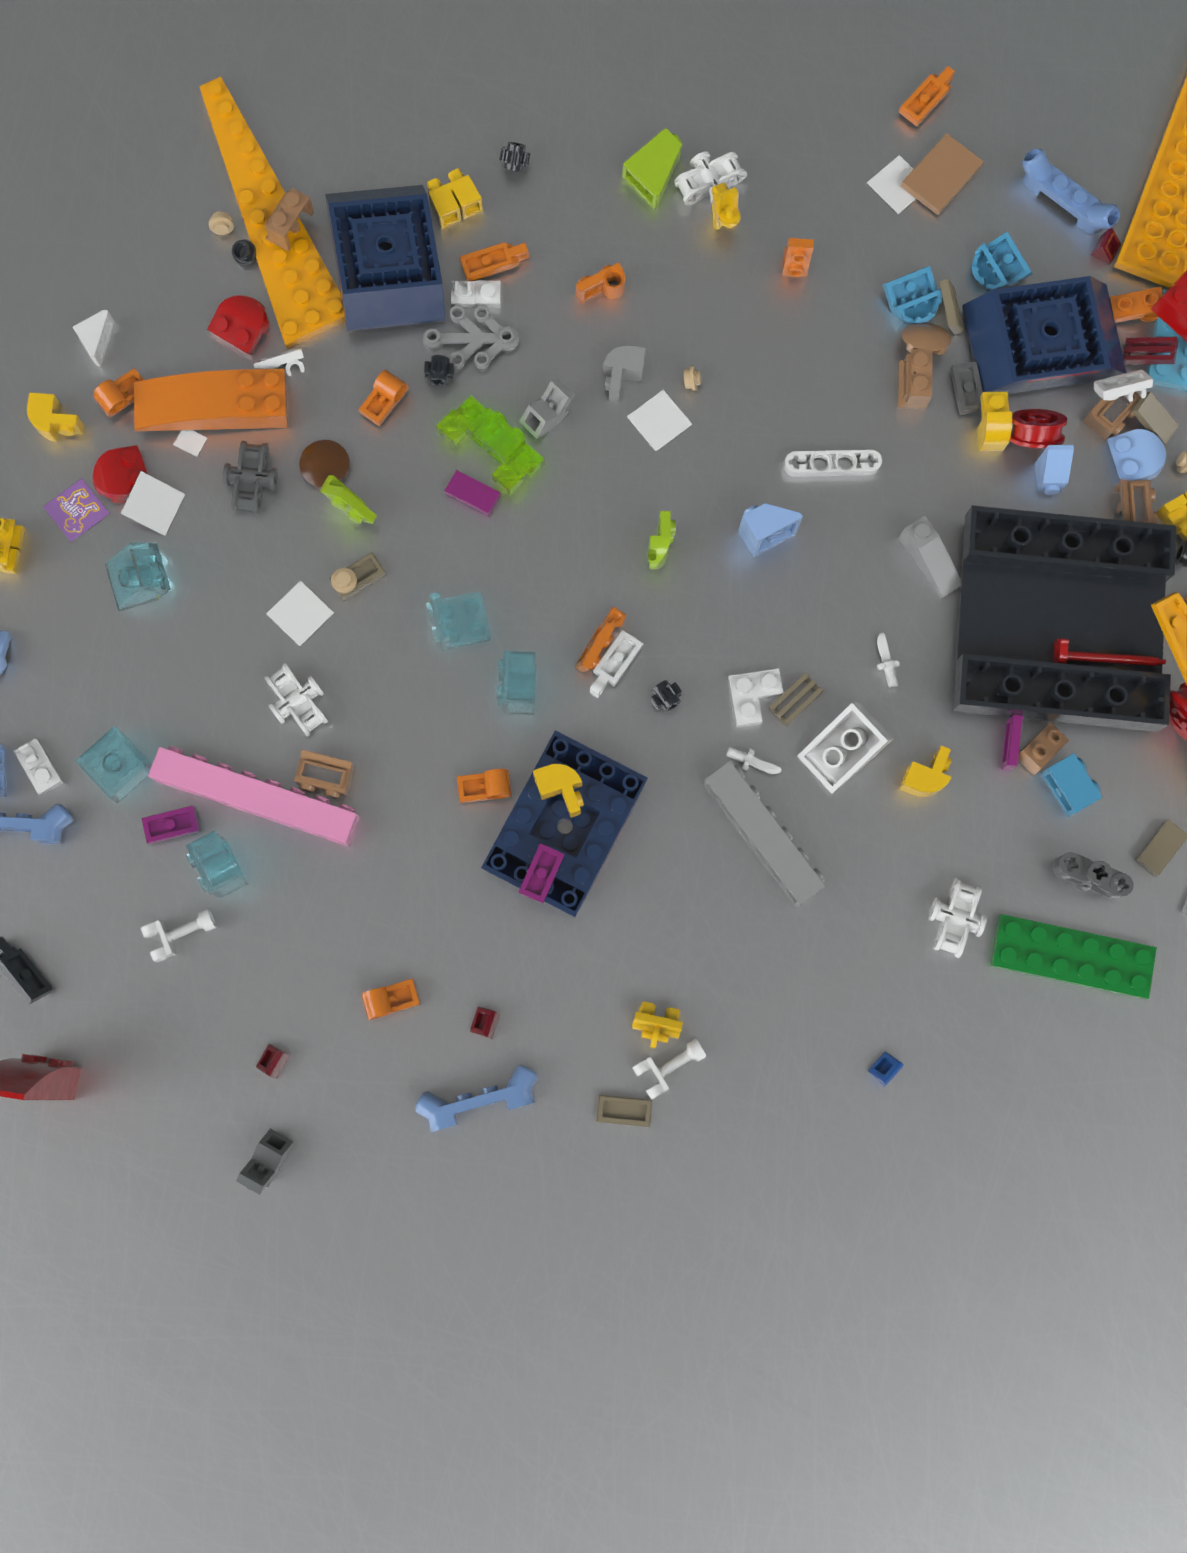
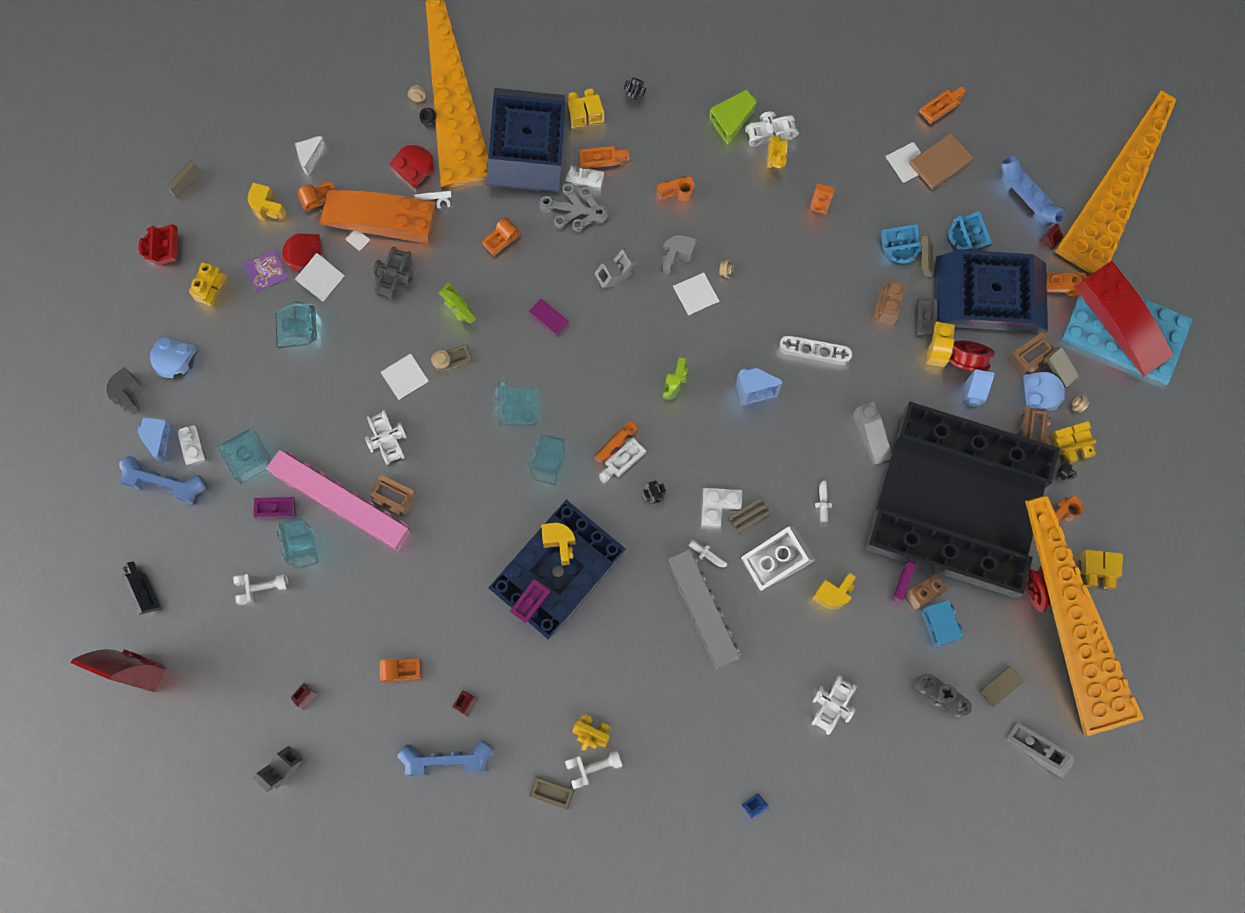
camera: 15 degrees right, 5 degrees down
medium nougat window [265,188,314,251] -> none
reddish brown dish [299,440,350,489] -> none
black gear [424,355,455,386] -> none
clear neon green bracket [436,395,545,496] -> none
orange plate [457,768,512,804] -> none
medium nougat dish [902,322,951,355] -> none
green plate [990,914,1157,1000] -> none
red piece [1053,639,1166,666] -> none
white plate [1094,369,1153,402] -> none
dark red tile [1123,337,1178,365] -> none

